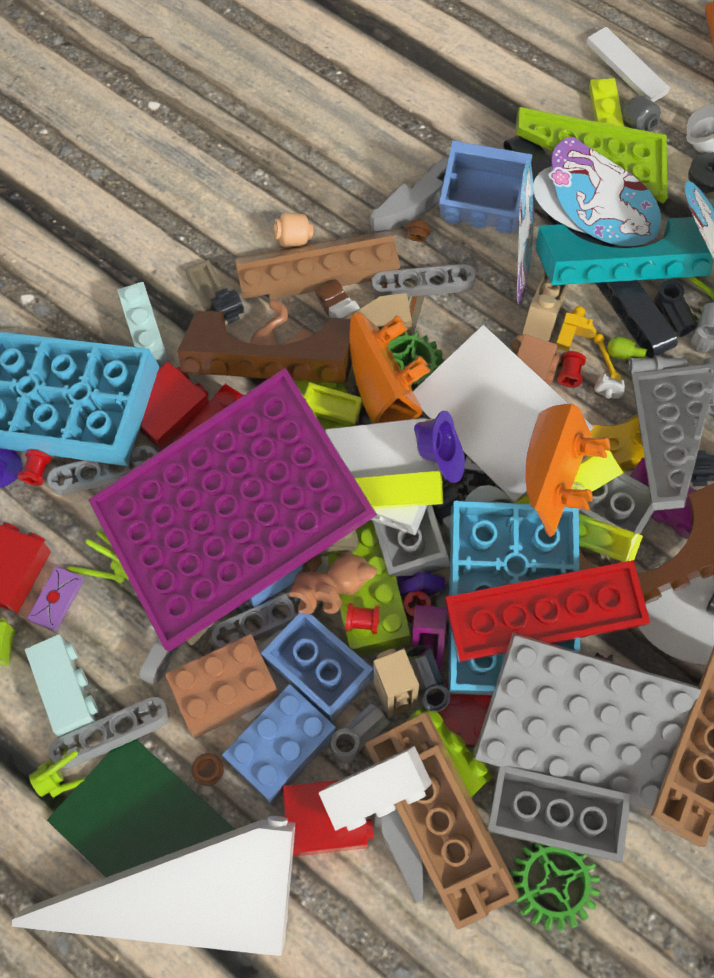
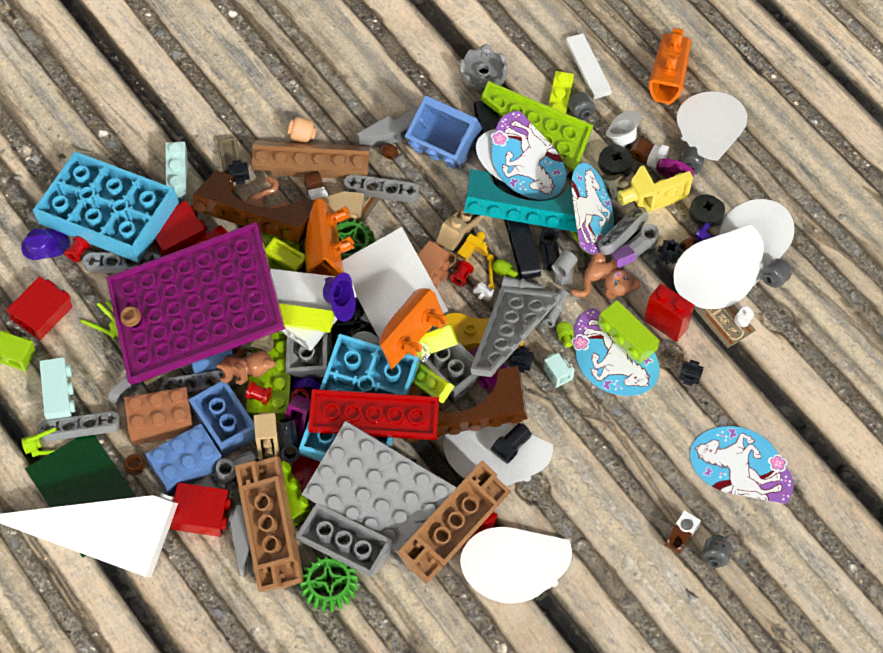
camera: 10 degrees right, 5 degrees down
medium lavender tile [27,566,84,633] -> none
white brick [318,746,432,831] -> none
sticker [517,160,534,305] -> none
none -> medium nougat plate [121,307,141,327]
none -> light grey plate [460,44,508,92]

